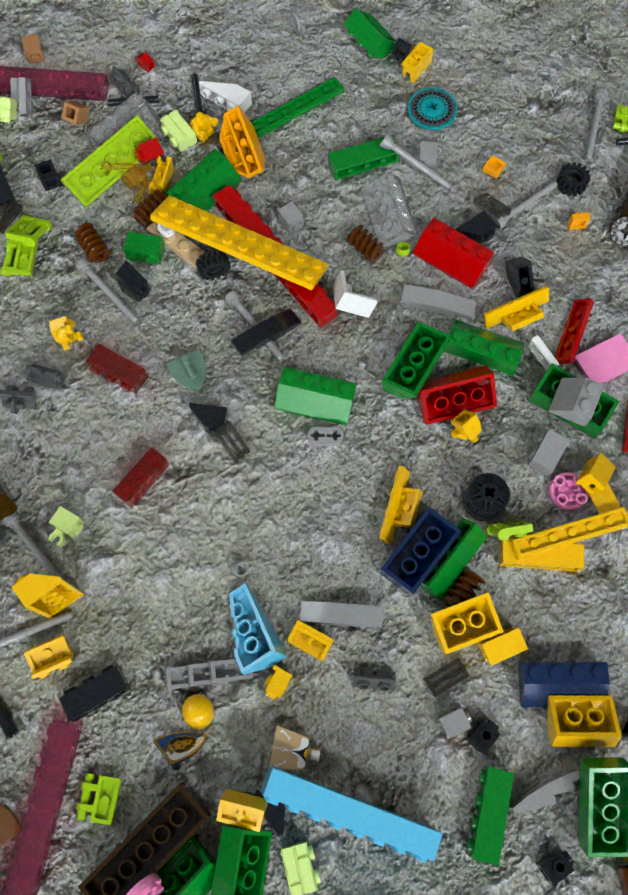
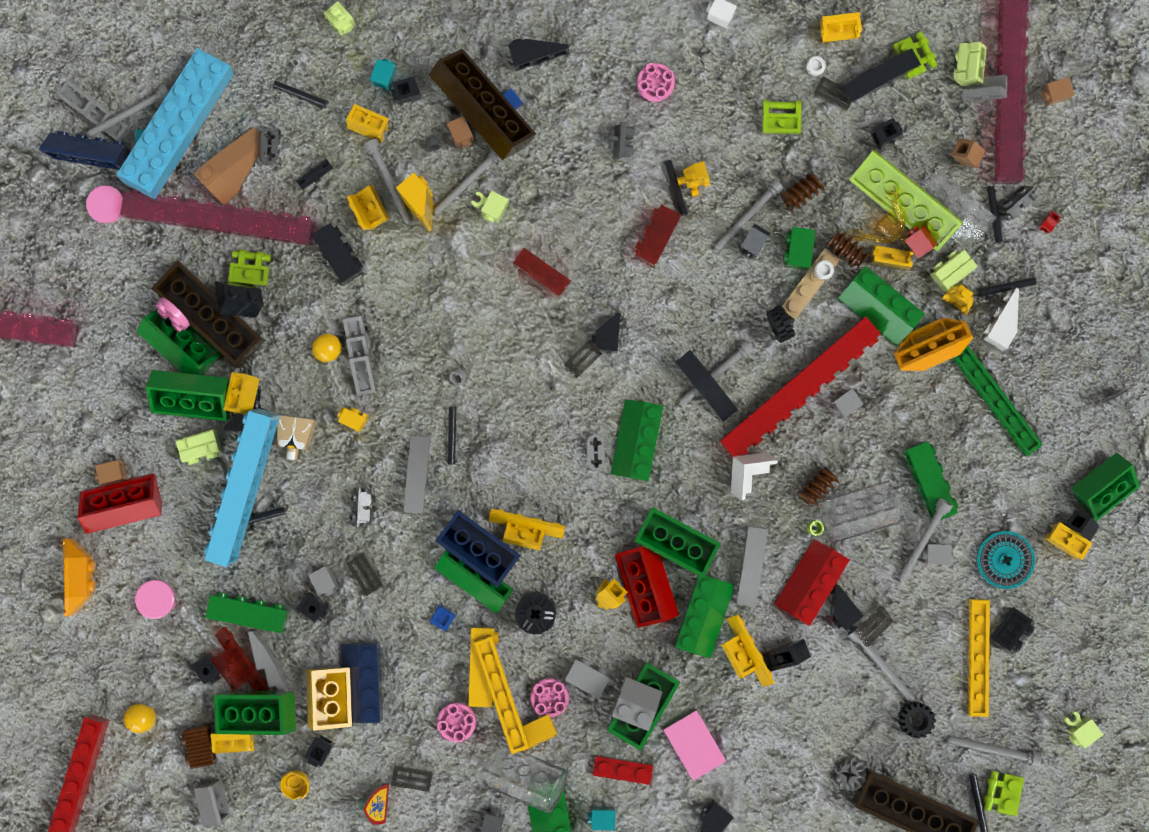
camera: 90 degrees right, 15 degrees up
lime plate [5,215,52,247] -> none
dark grey hinge [25,364,68,391] -> none
yellow plate [151,195,328,290] -> none
shield [153,732,207,770] -> none
sand green shield [166,349,206,392] -> none
medium azure wedge [229,583,287,675] -> none
yellow hinge [287,620,334,662] -> none
yellow slope [430,592,504,654] -> none
reddish brown piece [443,570,486,607] -> none
yellow hinge [477,626,528,666] -> none
light orange plate [482,155,507,179] -> none
lime plate [485,519,534,541] -> none
white tile [528,335,559,371] -> none
red plate [555,298,594,364] -> none
light orange plate [567,212,591,230] -> none
yellow hinge [576,452,616,494] -> none
none -> clear red bracket [211,627,269,692]
none -> black slope [215,281,264,318]
none -> black bar [248,507,286,524]
none -> blue tile [429,605,456,631]
none -> bright pink tile [437,702,476,742]
none -> black bar [448,407,456,465]
none -> black bar [664,160,688,216]
none -> yellow tile [968,599,990,717]
none -> black bracket [991,607,1035,655]
none -> yellowish green brick [1063,711,1104,749]

